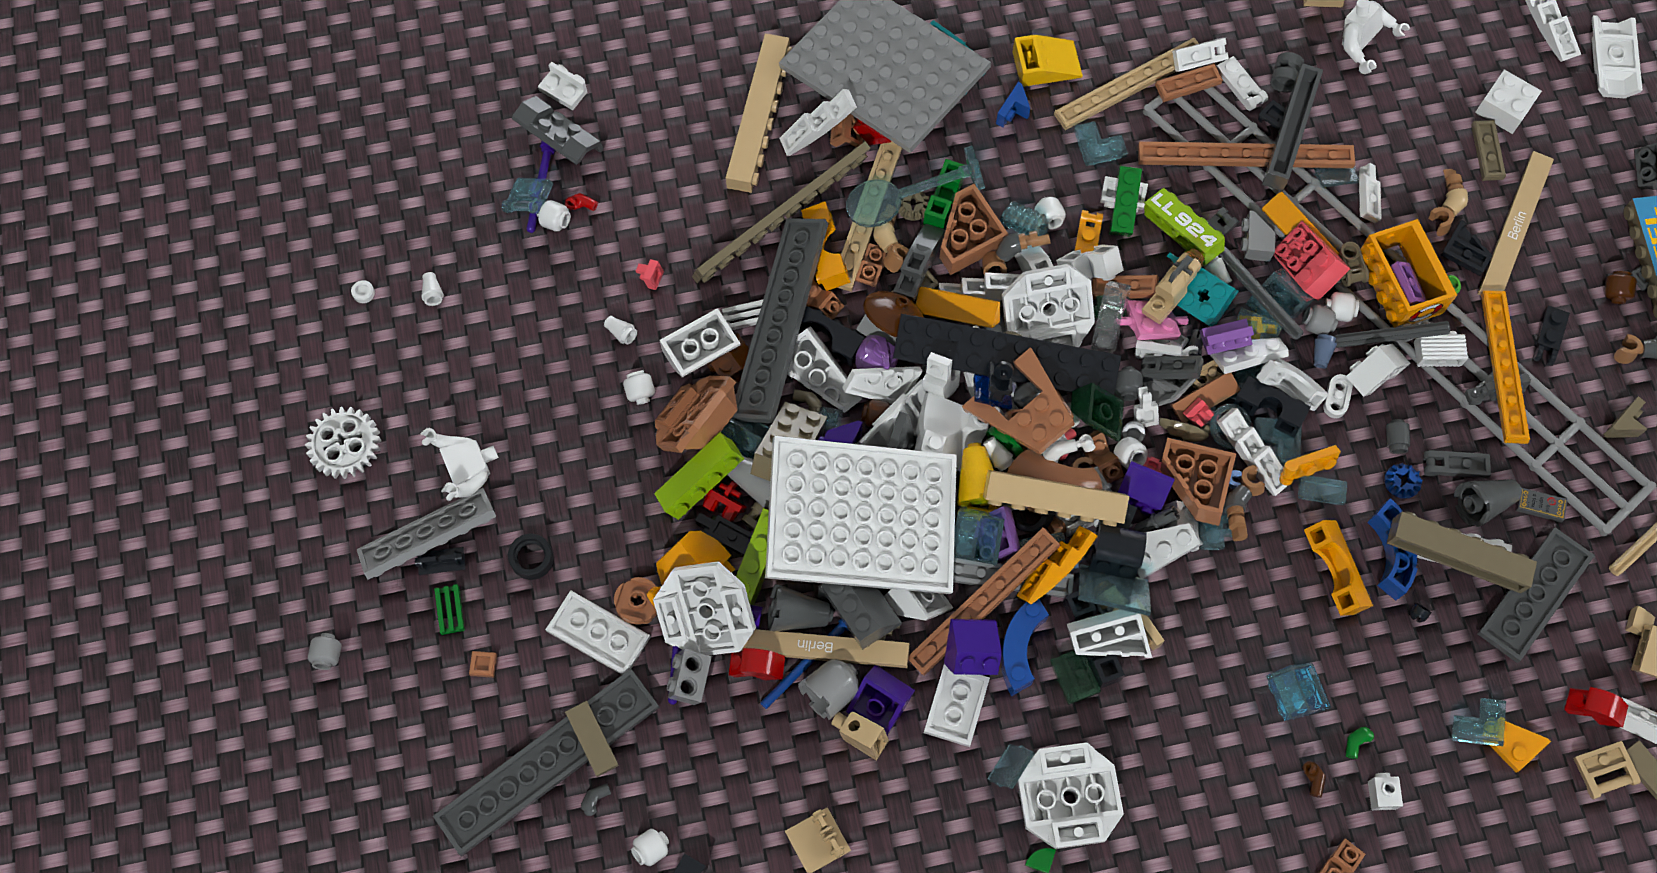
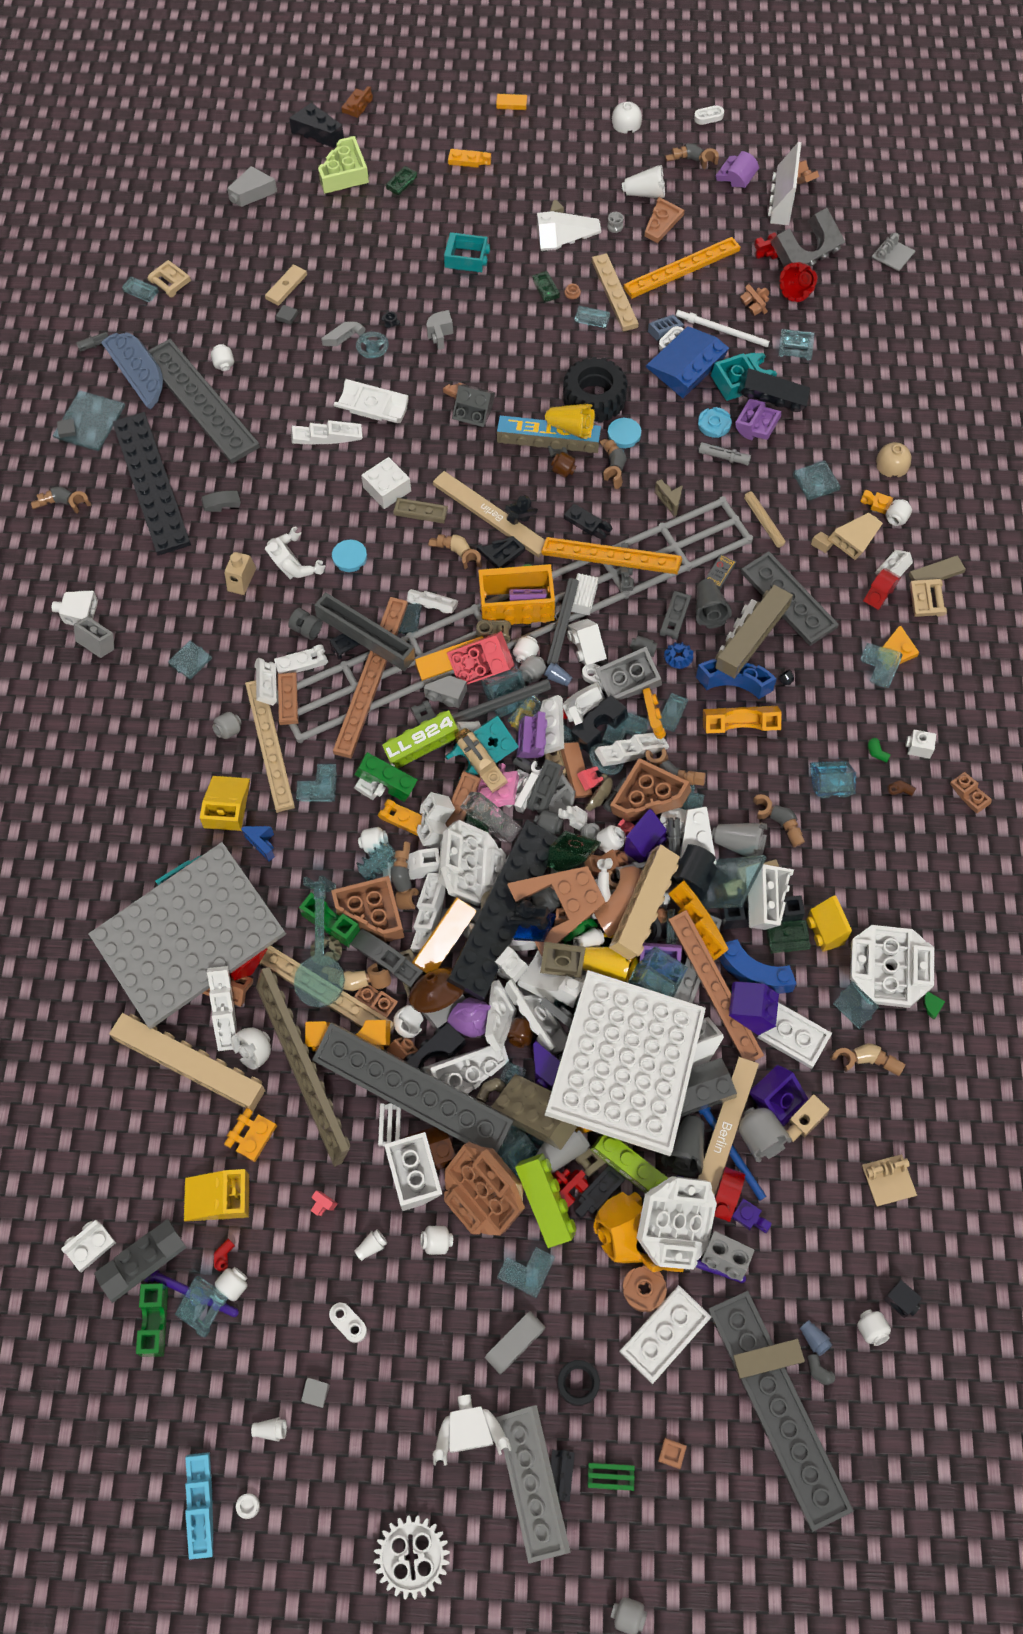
camera: 75 degrees left, 5 degrees down
none -> green arch [136,1284,168,1357]
none -> yellow slope [184,1169,249,1222]
none -> medium azure slope [185,1452,213,1560]
none -> light grey head [212,712,241,739]
none -> light orange plate [224,1108,277,1162]
none -> white cylinder [231,1027,271,1070]
none -> light grey slope [301,1378,330,1408]
none -> white plate [329,1303,367,1343]
none -> medium azure tile [332,539,367,572]
none -> white hair [393,1005,423,1038]
none -> light grey beam [485,1311,546,1375]
none -> clear light blue plate [497,1247,555,1298]
none -> black hips [505,495,538,525]
none -> dark tan slope [540,941,586,978]
none -> light grey slope [595,647,662,700]
none -> light grey cone [712,823,767,861]
none -> dark purple plate [732,1198,772,1233]
none -> medium nougat piece [753,794,805,848]
none -> sand blue cone [800,1320,833,1356]
none -> yellow slope [806,895,852,952]
none -> medium nougat piece [830,1043,905,1076]

